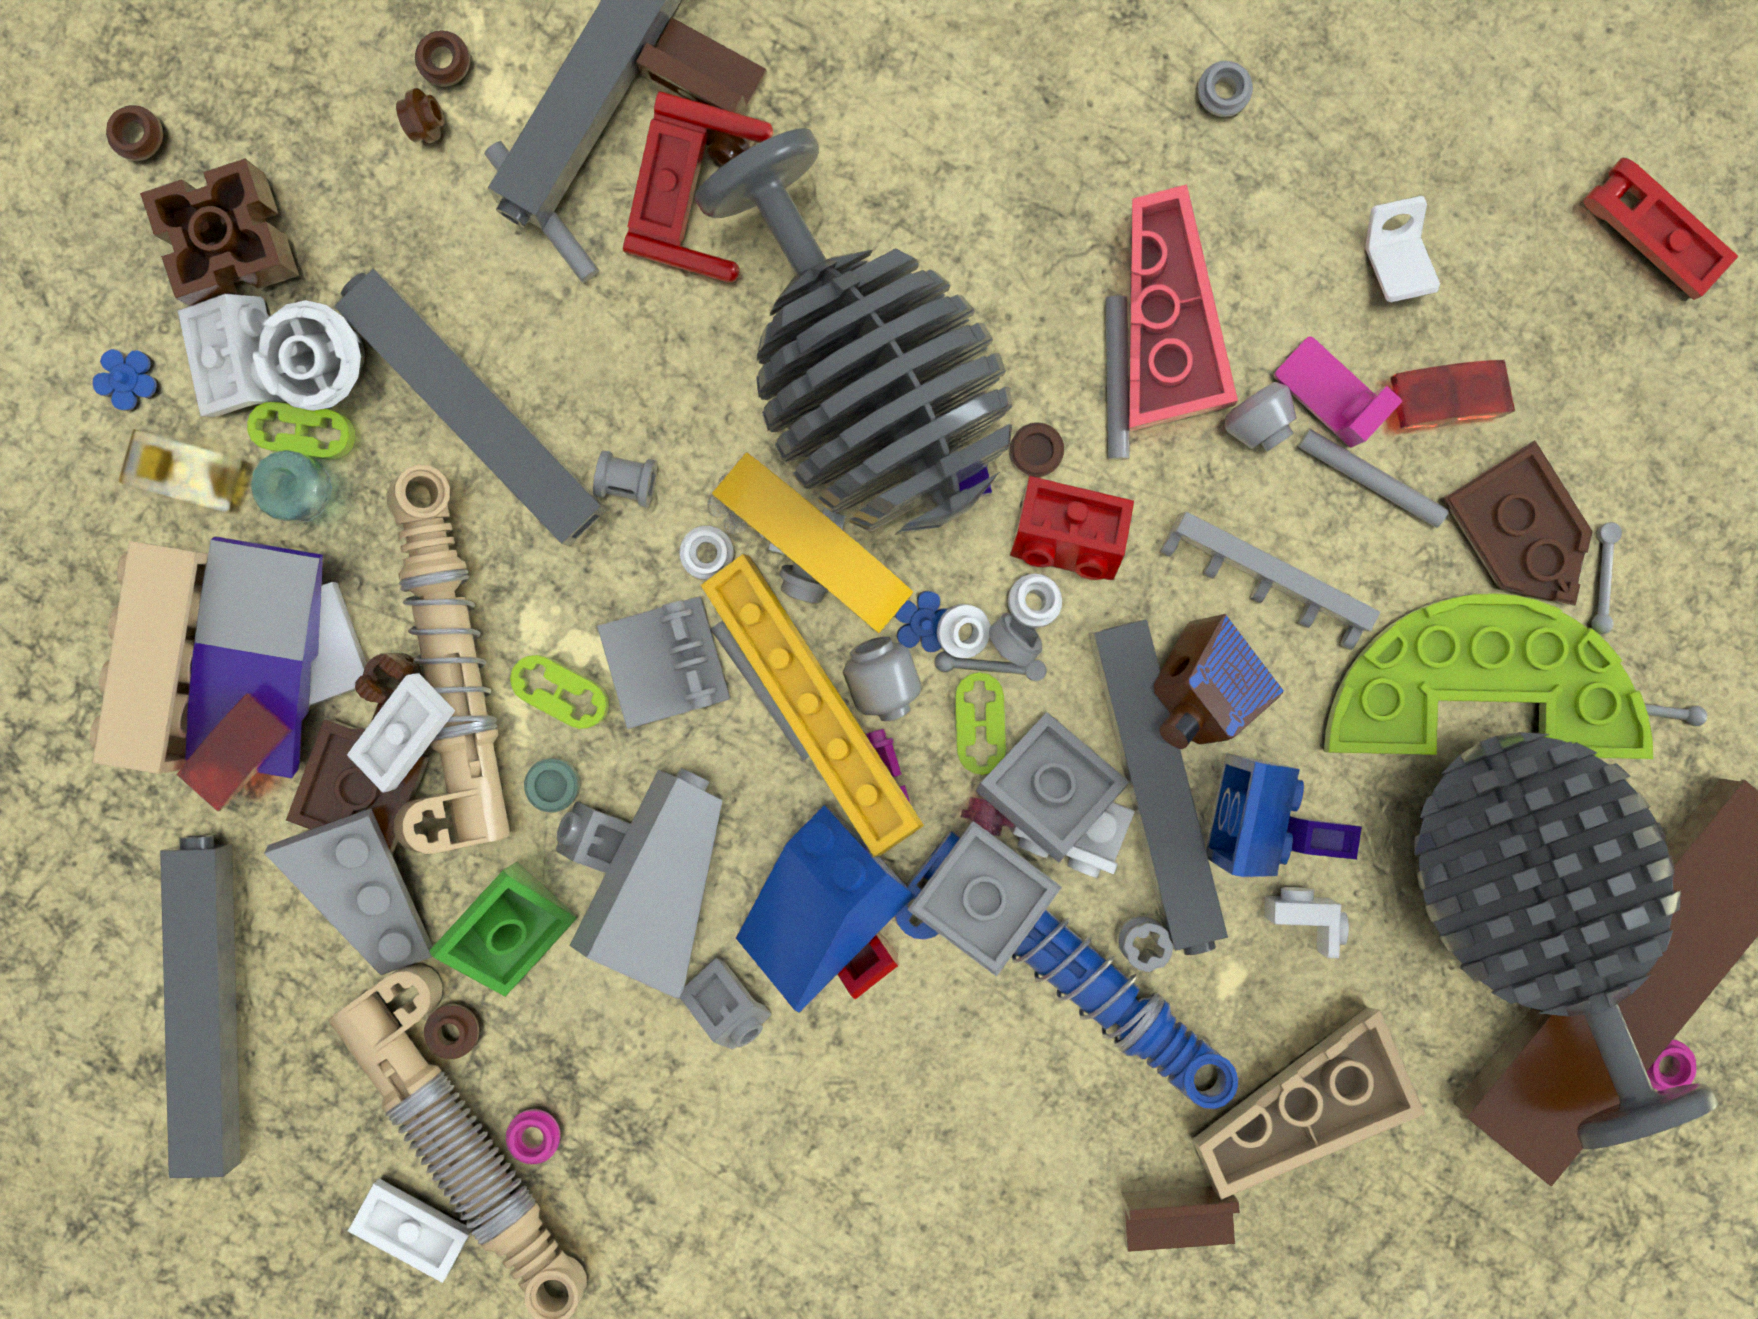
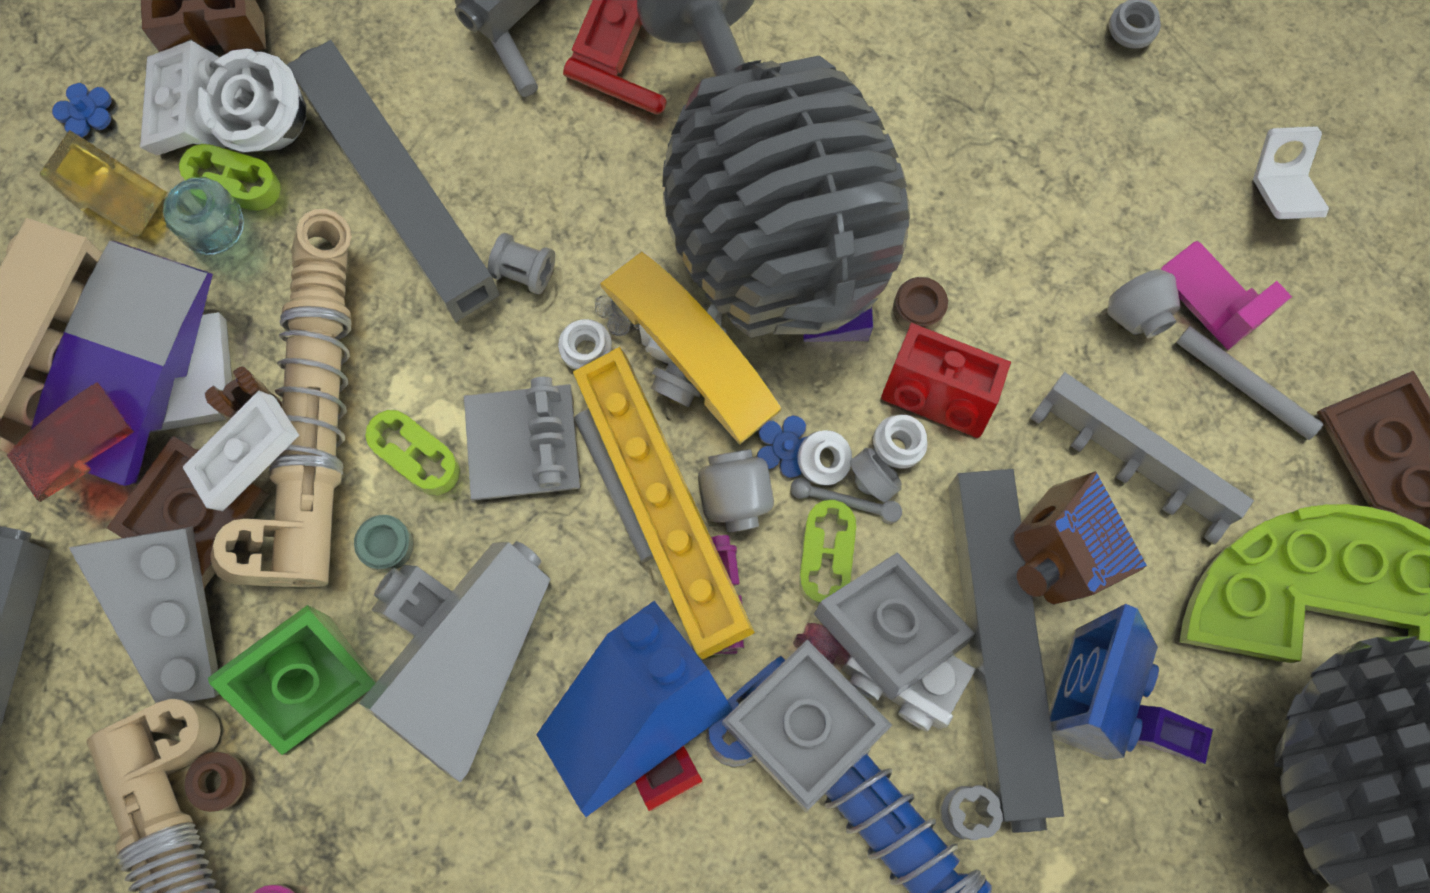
camera: 10 degrees right, 15 degrees down
light grey bracket [680,958,771,1049] -> none
light grey bar [1106,296,1130,459] -> none
coral wedge [1129,184,1238,432] -> none
white bracket [1264,887,1349,958] -> none
clear red slope [1390,359,1515,429] -> none

